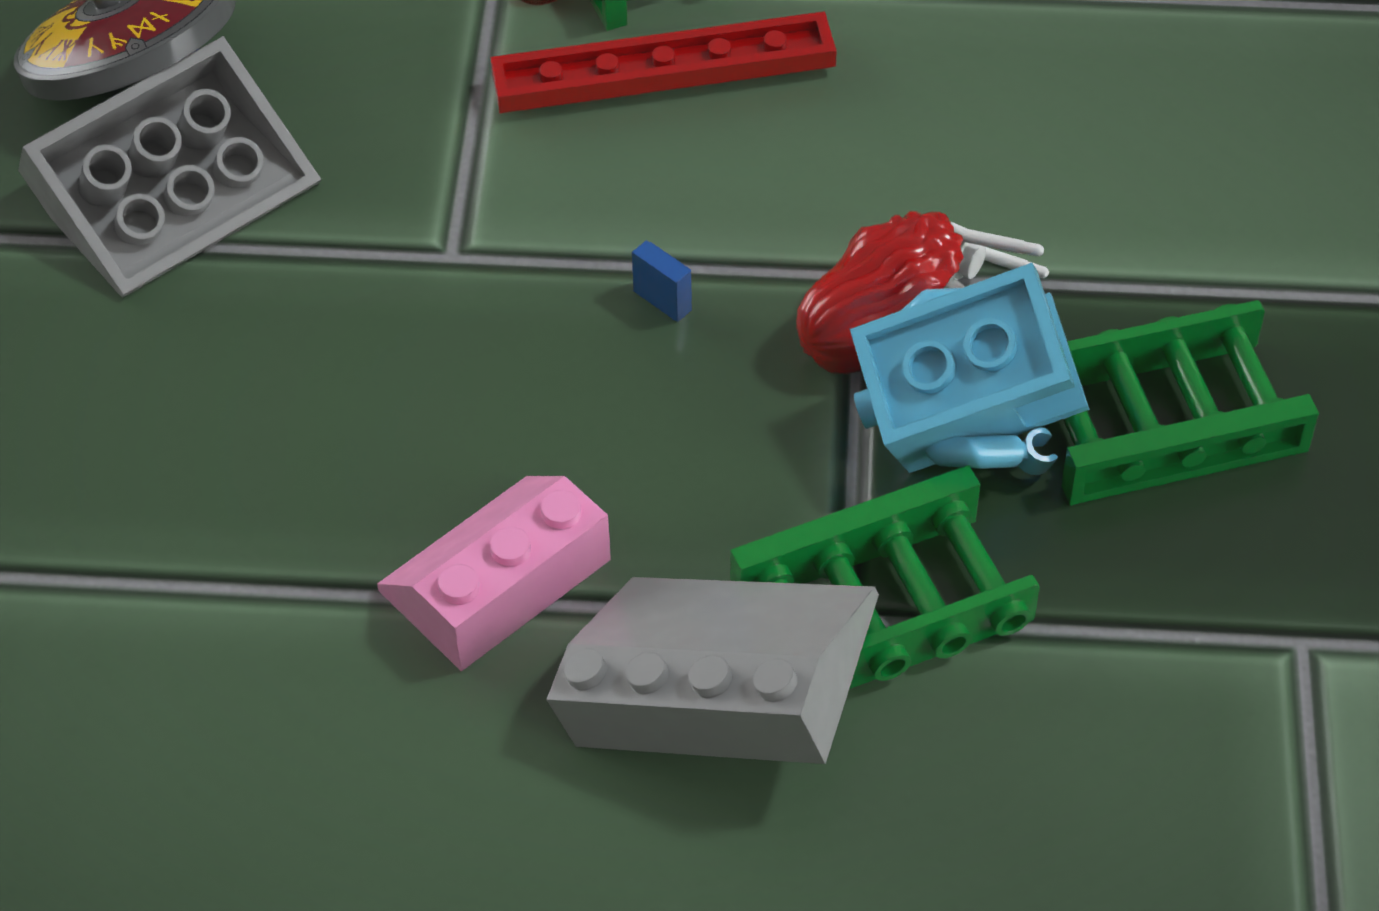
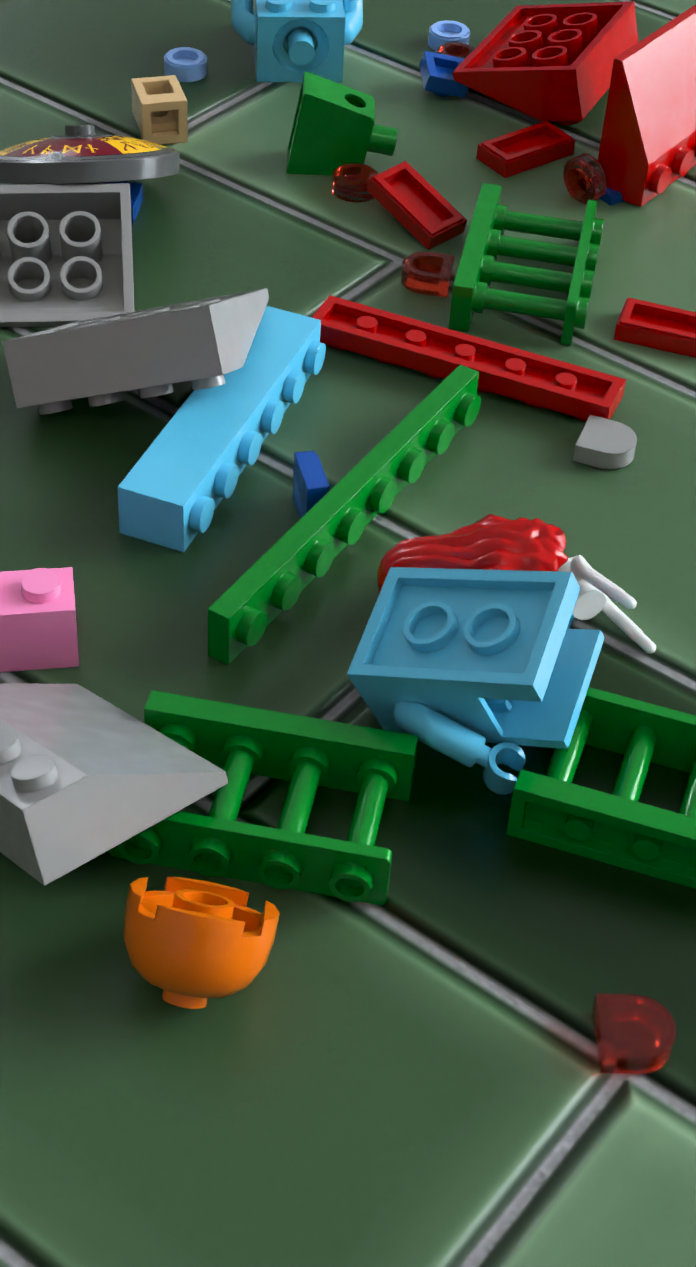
camera: 30 degrees right, 10 degrees down
none -> light grey slope [2,288,269,415]
none -> medium azure brick [117,306,326,552]
none -> orange cylinder [123,877,280,1009]
none -> green plate [208,364,481,665]
none -> light grey tile [573,415,637,470]
none -> clear red tile [592,994,676,1074]

